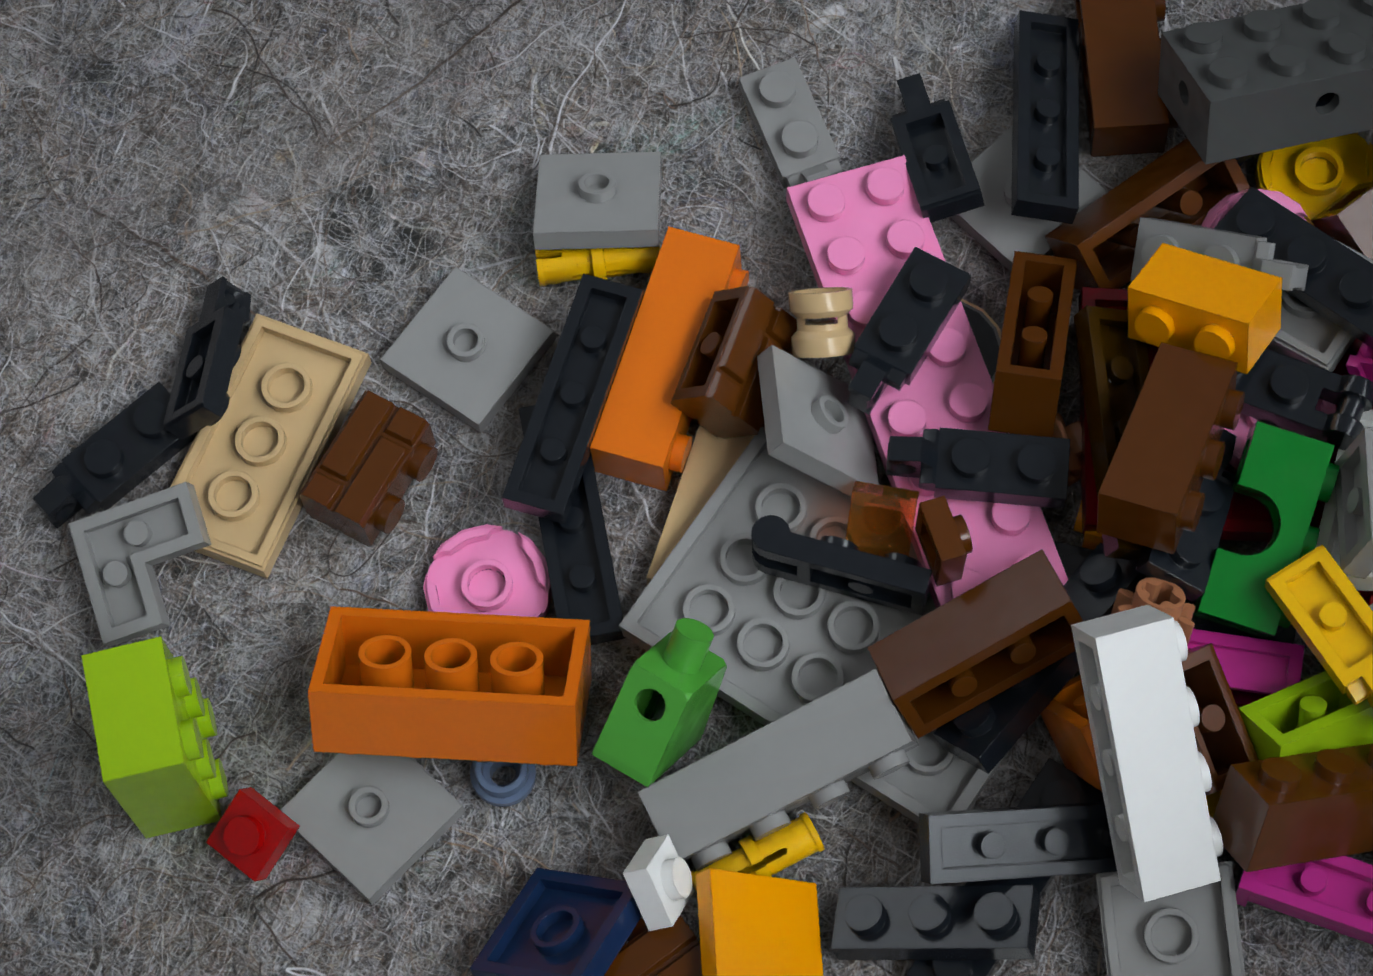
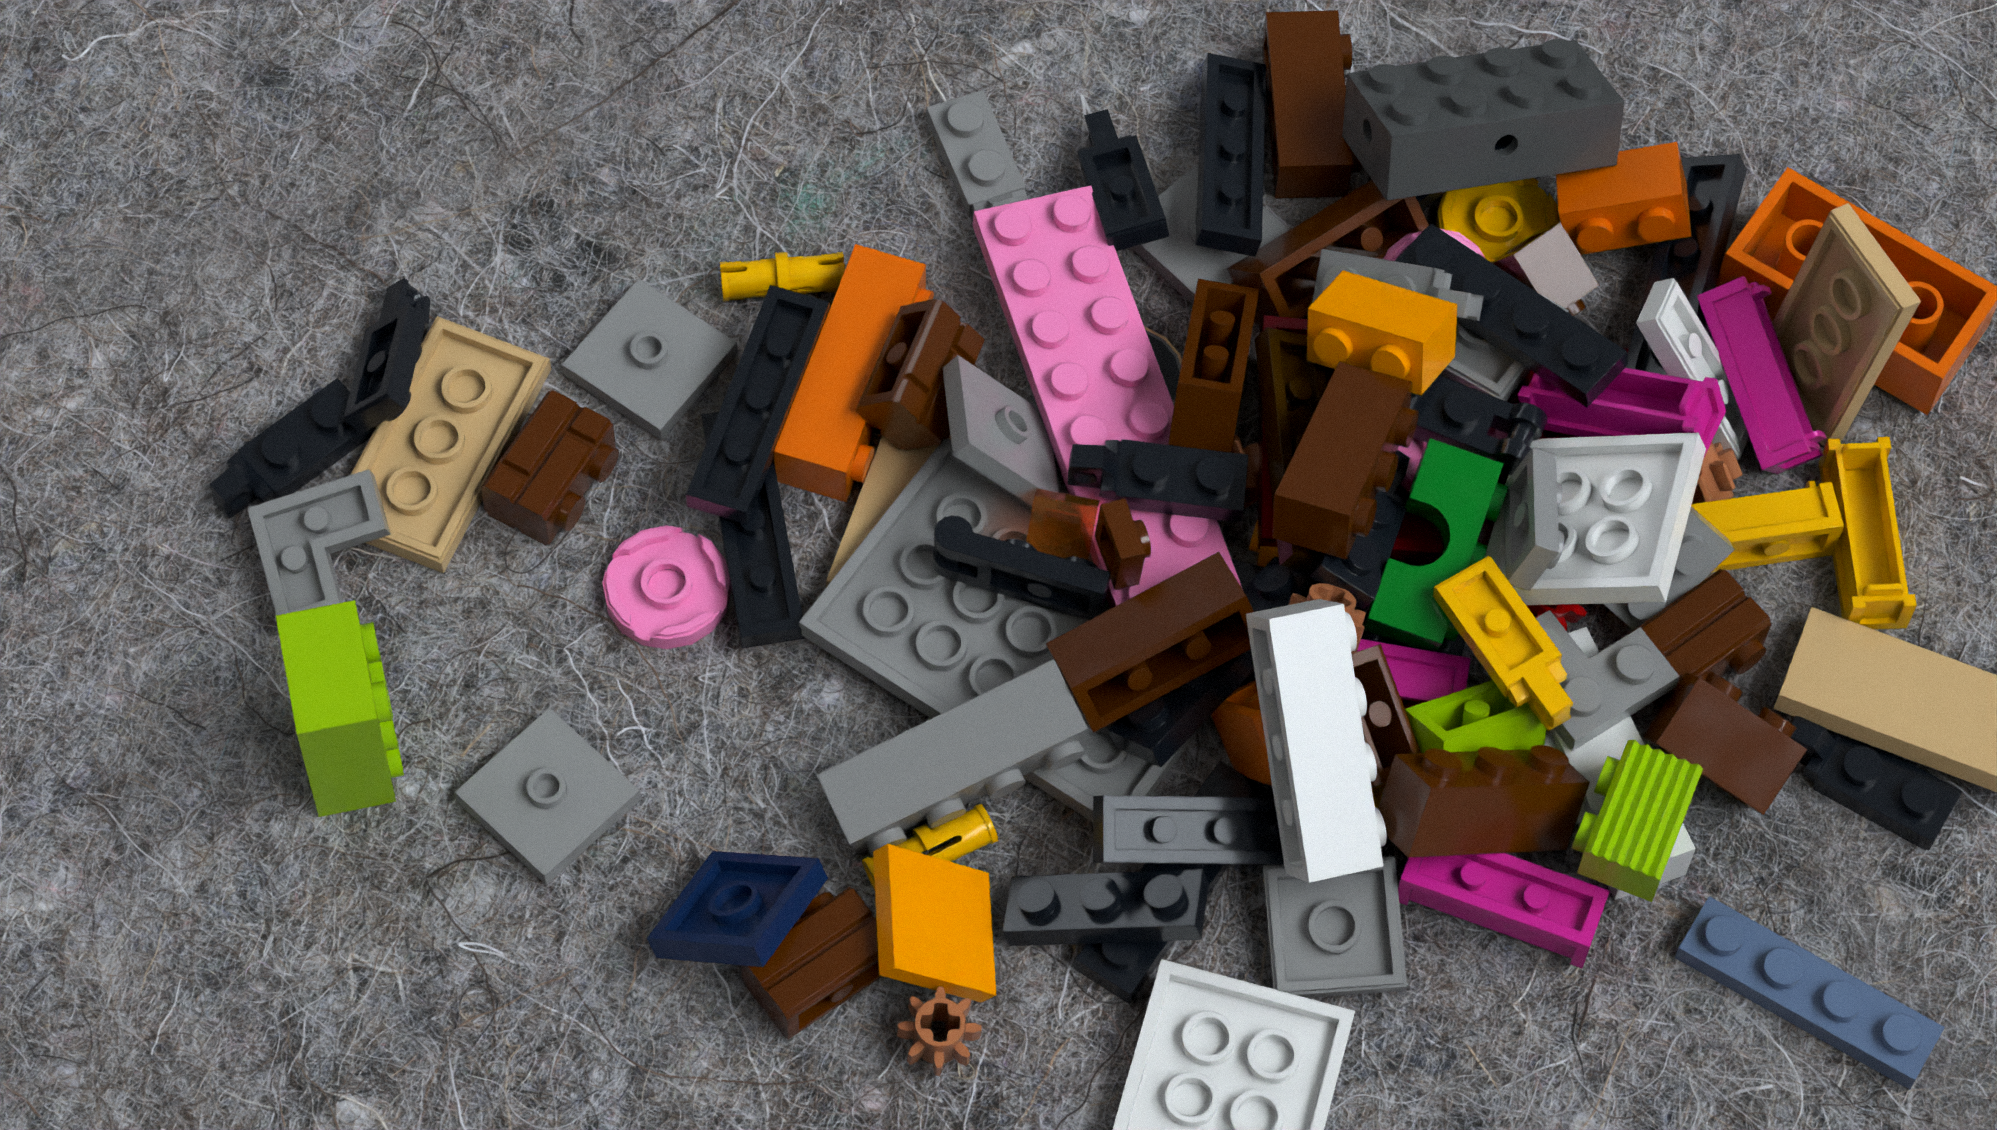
camera: 10 degrees left, 5 degrees down
red plate [206,787,300,882] -> none
orange brick [308,606,592,766] -> none
sand blue plate [470,761,536,807] -> none
light grey plate [533,151,662,250] -> none
bright green torso [591,618,727,787] -> none
white plate [623,834,694,931] -> none
tan wheel [788,287,856,358] -> none
black hinge [847,247,971,415] -> none

